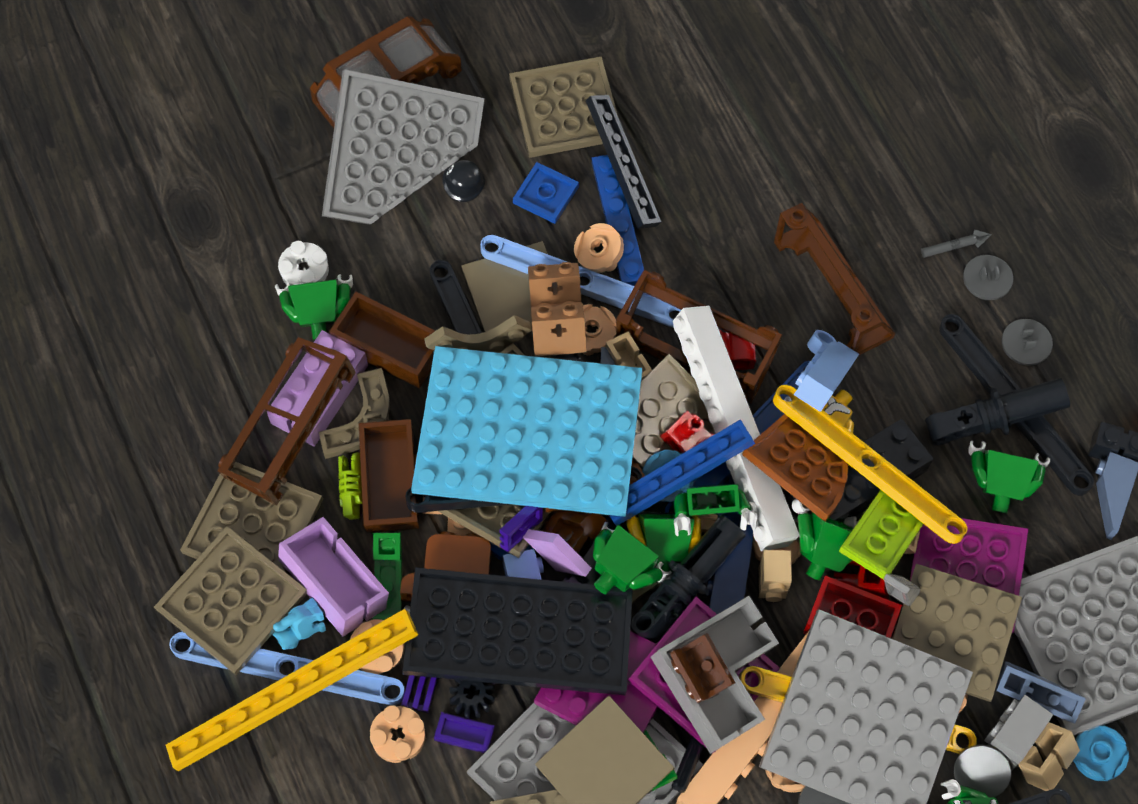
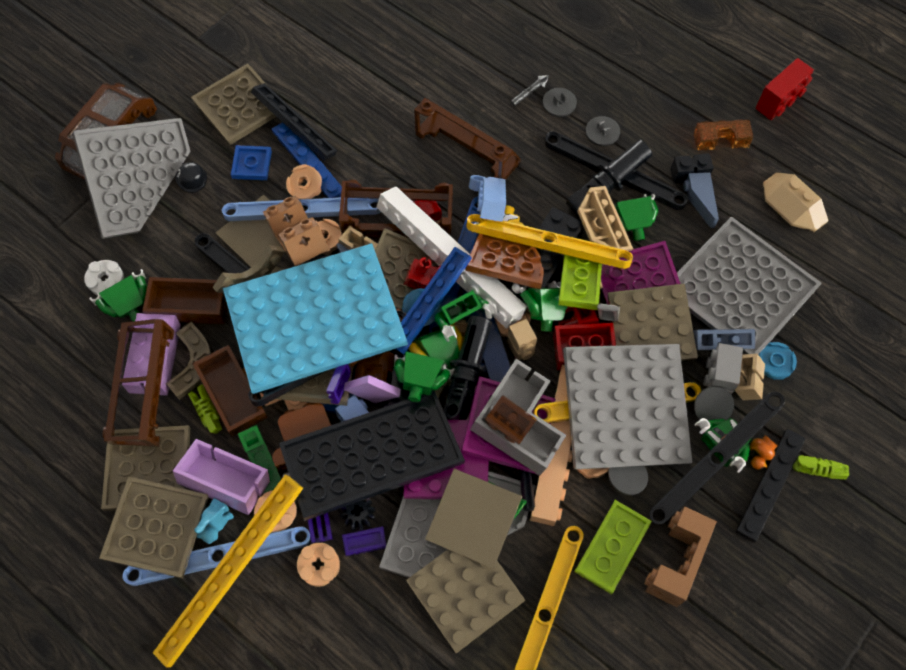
camera: 25 degrees left, 0 degrees up
none -> tan wedge [577,186,633,251]

